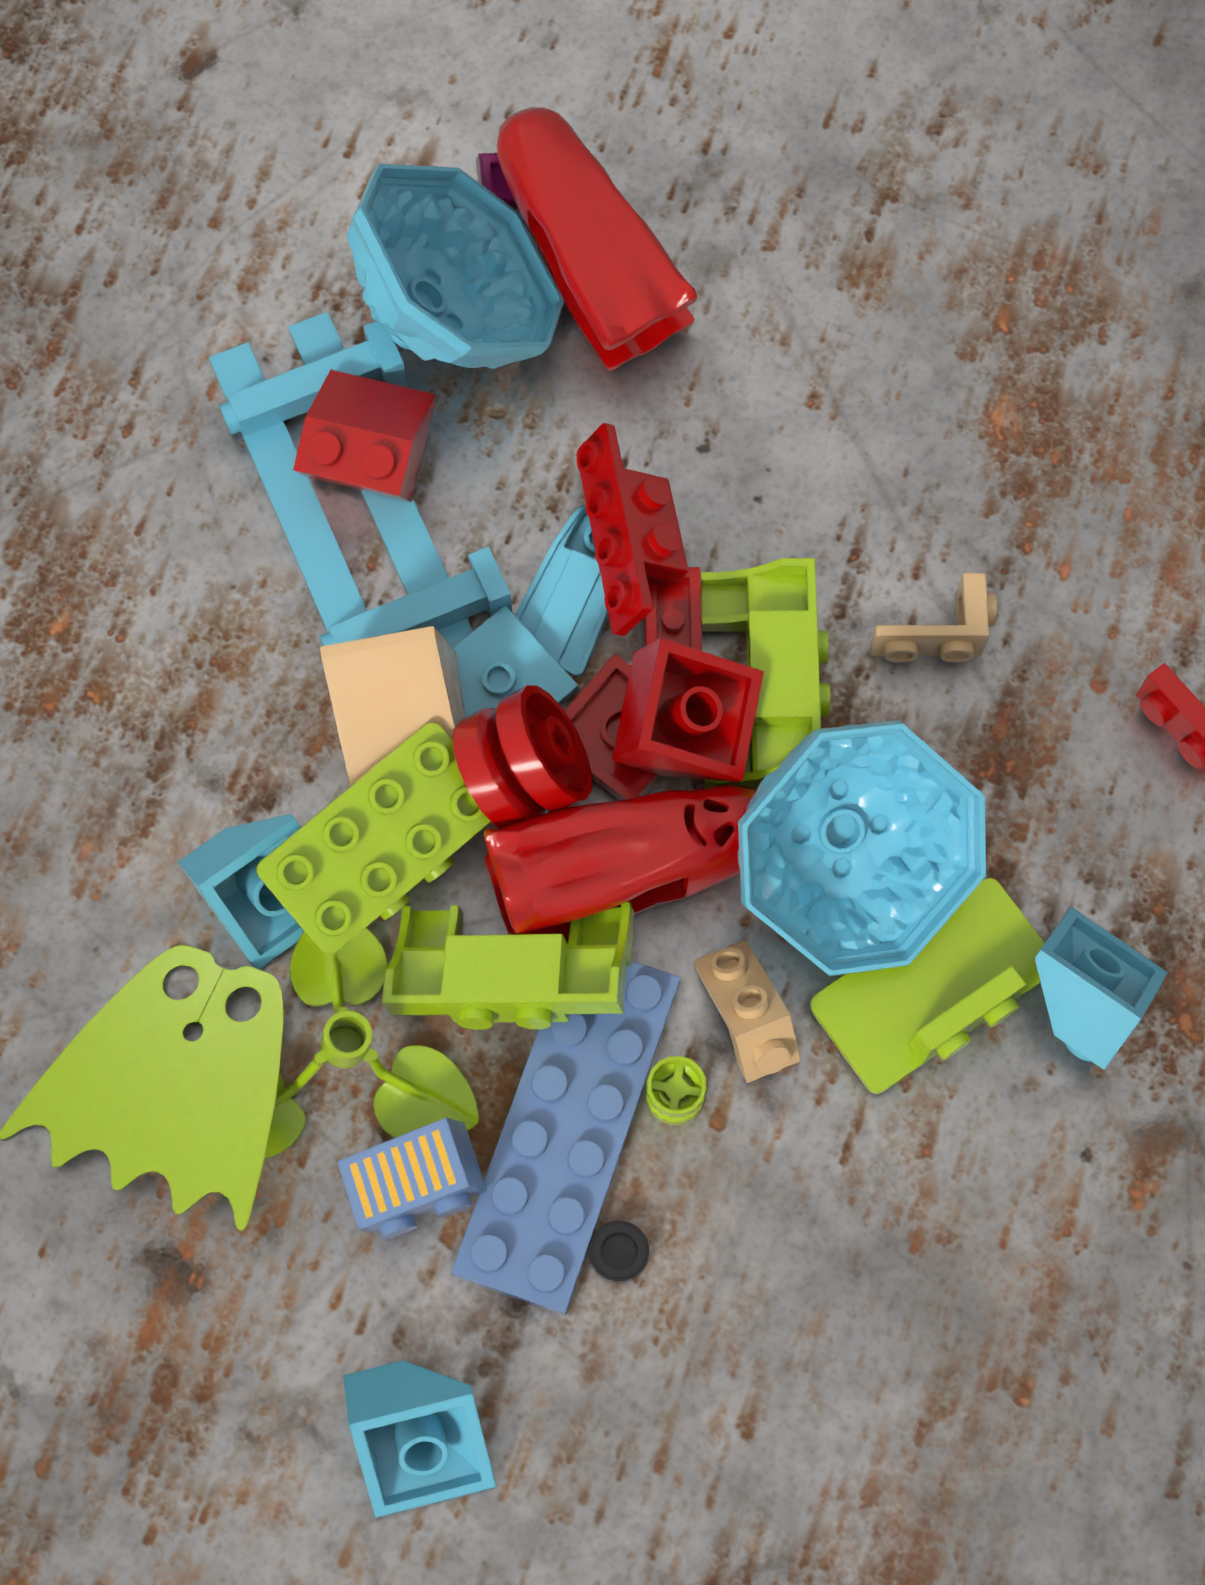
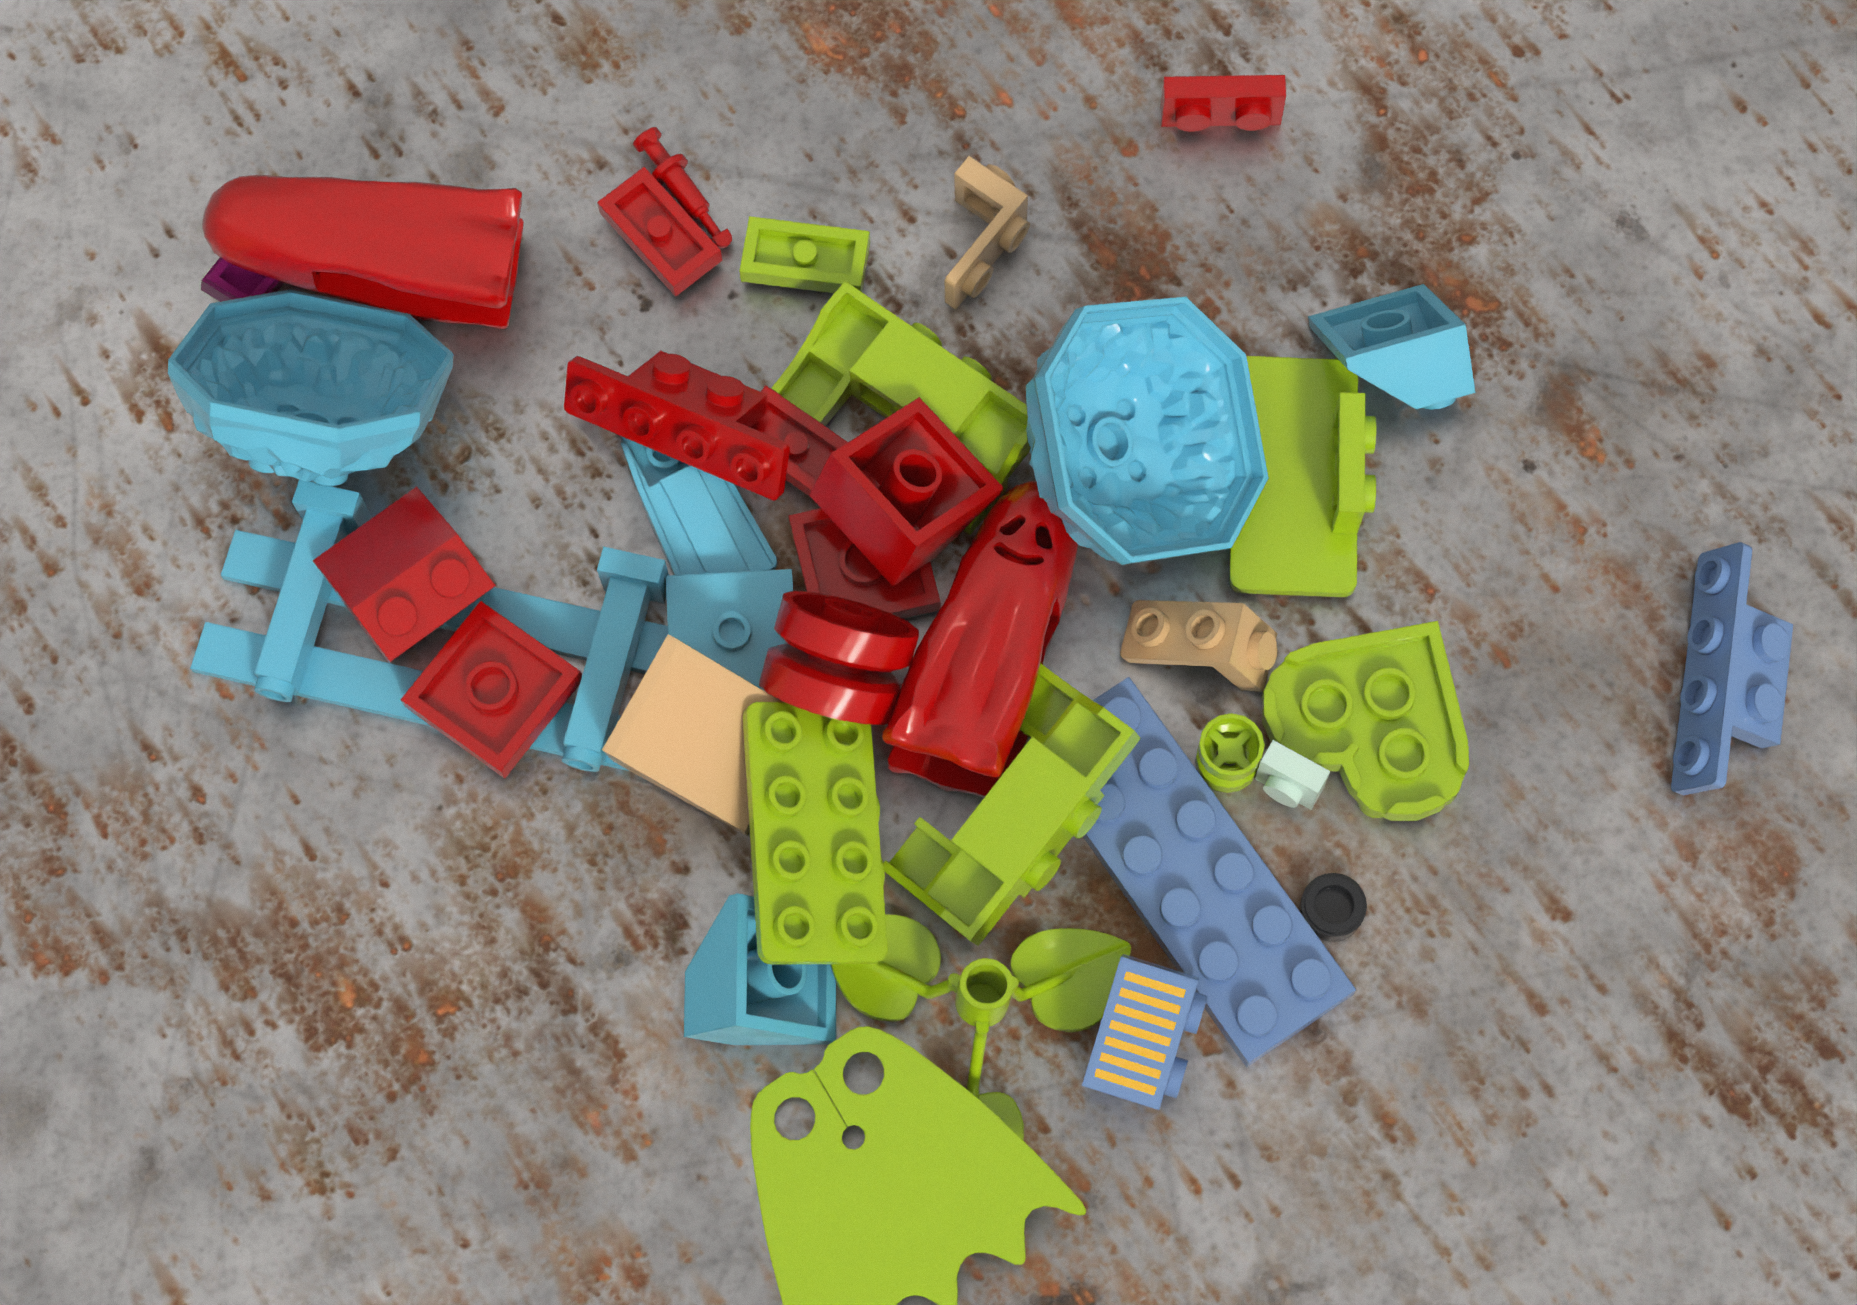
camera: 50 degrees left, 0 degrees up
medium azure slope [343,1360,496,1518] -> none
none -> red plate [400,601,582,779]
none -> red plate [597,167,723,297]
none -> red piece [633,127,732,249]
none -> lime plate [739,216,870,293]
none -> light aqua plate [1255,740,1330,810]
none -> lime plate [1261,621,1469,821]
none -> medium blue bracket [1671,542,1793,795]

